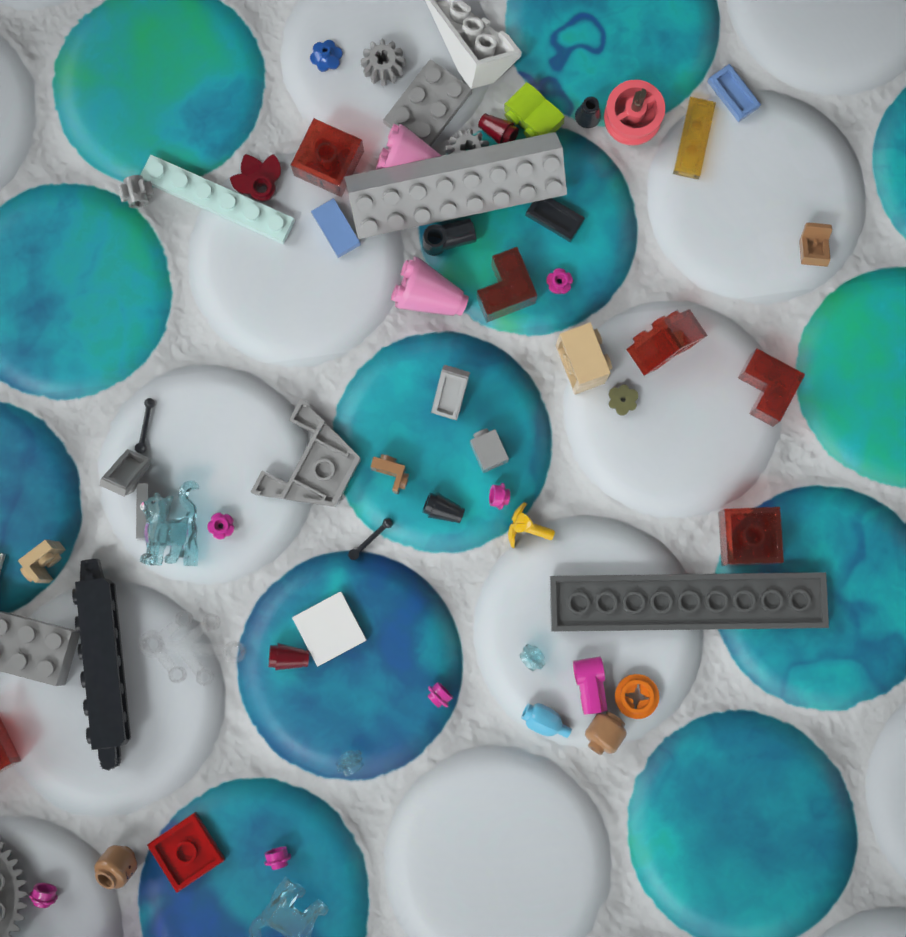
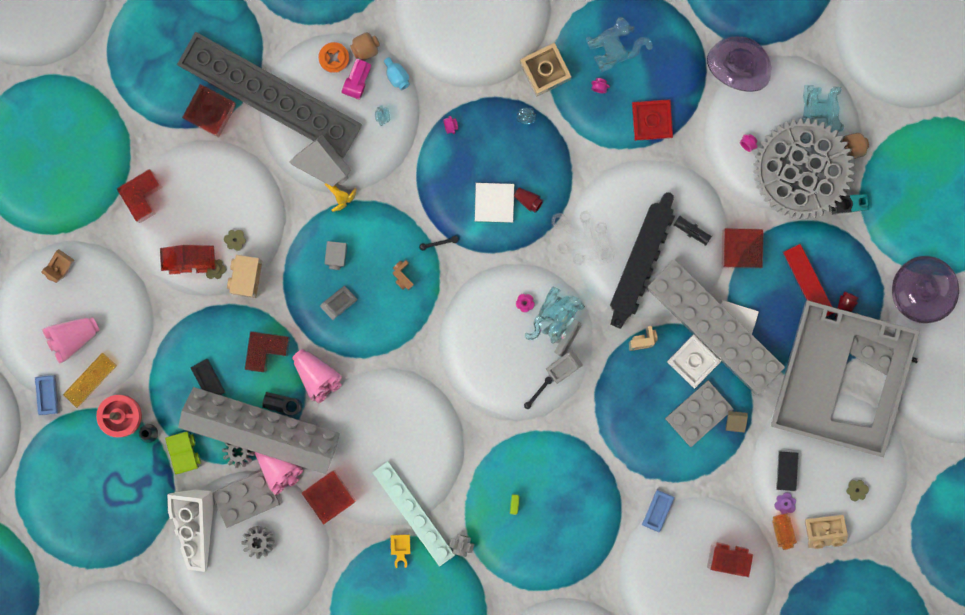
camera: 145 degrees left, 5 degrees up
medium nougat head [94,845,138,889] -> none
dark red plate [230,154,281,202] -> none
light grey wing [251,399,361,507] -> none
blue plant [310,40,343,72] -> none
medium blue tile [311,198,361,258] -> none
black cone [422,492,465,523] -> none
dark red cone [478,113,519,144] -> none
dark pink plate [489,483,510,510] -> none
dark pink plate [546,268,573,294] -> none
none -> bright pink cone [42,317,99,364]
none -> olive plant [204,258,226,279]
none -> light grey slope [289,135,351,187]
none -> yellow plate [390,534,411,568]
none -> lime tile [510,494,520,515]
none -> tan brick [520,43,571,97]
none -> black pin [673,216,712,246]

